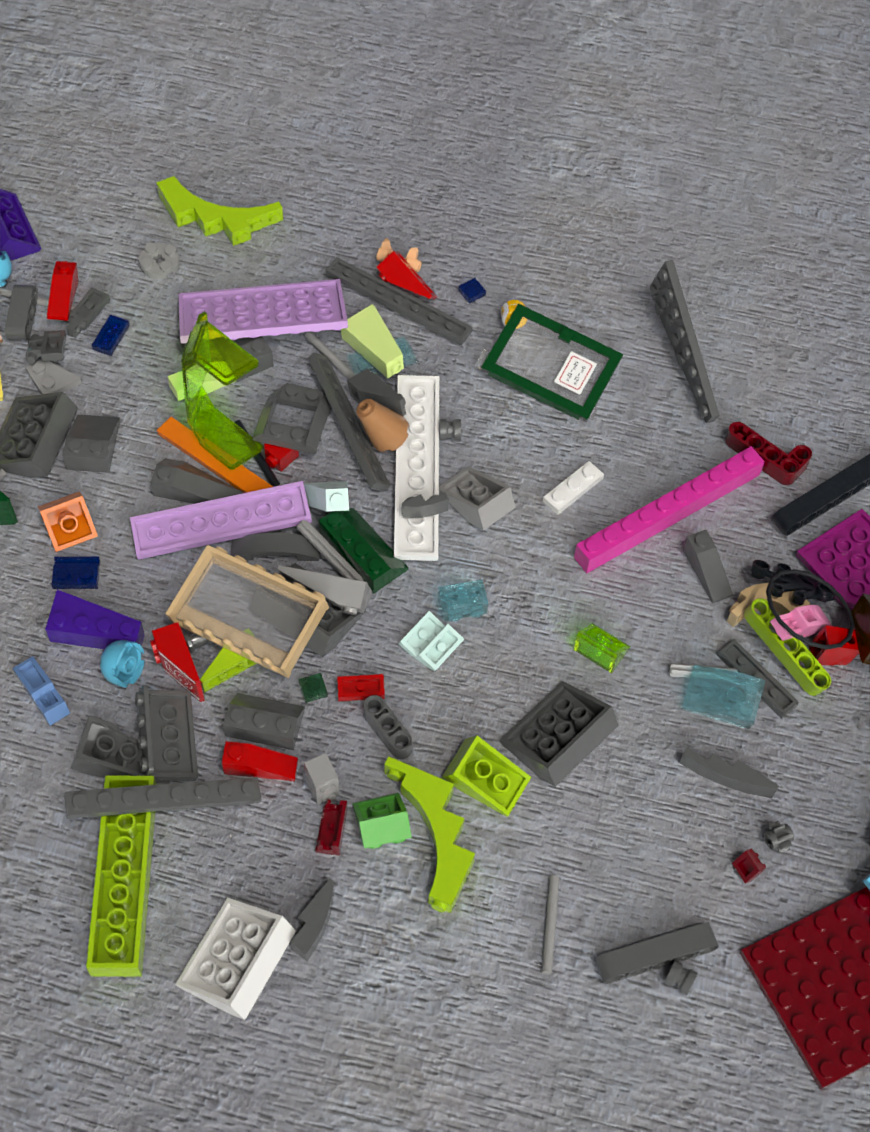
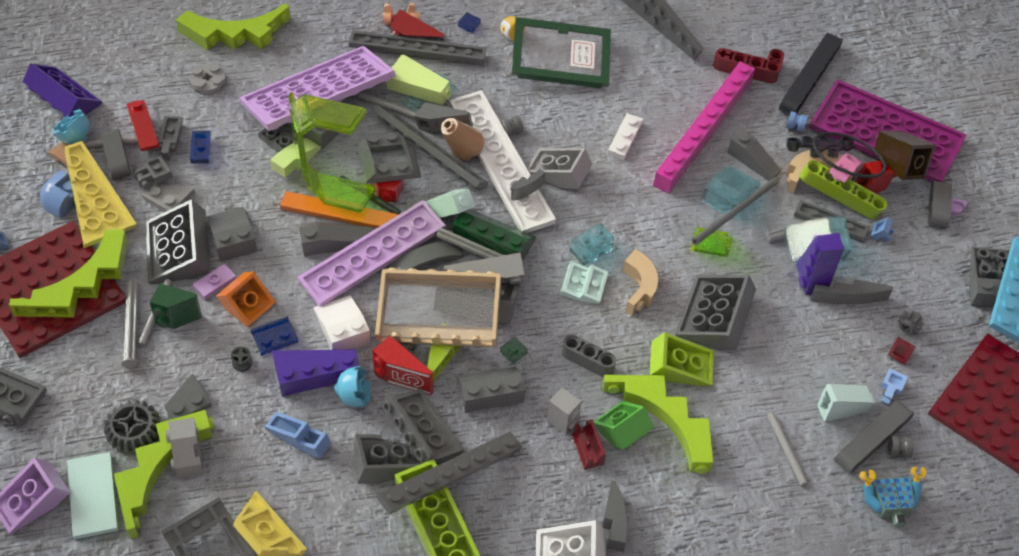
camera: 25 degrees left, 5 degrees down
red slope [222,741,298,781] -> none
red plate [337,674,385,701] -> none
none -> lavender plate [193,264,237,300]
none -> pearl dark grey wheel [230,346,252,372]
none -> white slope [313,296,371,350]
none -> tan arch [623,249,658,316]
none -> dark grey piece [692,177,779,245]
none -> clear light blue slope [701,165,761,214]
none -> medium blue wheel [786,111,808,132]
none -> dark purple wedge [796,233,844,295]
none -> light aqua slope [817,384,874,422]
none -> torso [860,466,926,528]
none -> medium blue tile [870,217,895,242]
none -> light blue plate [881,368,908,405]

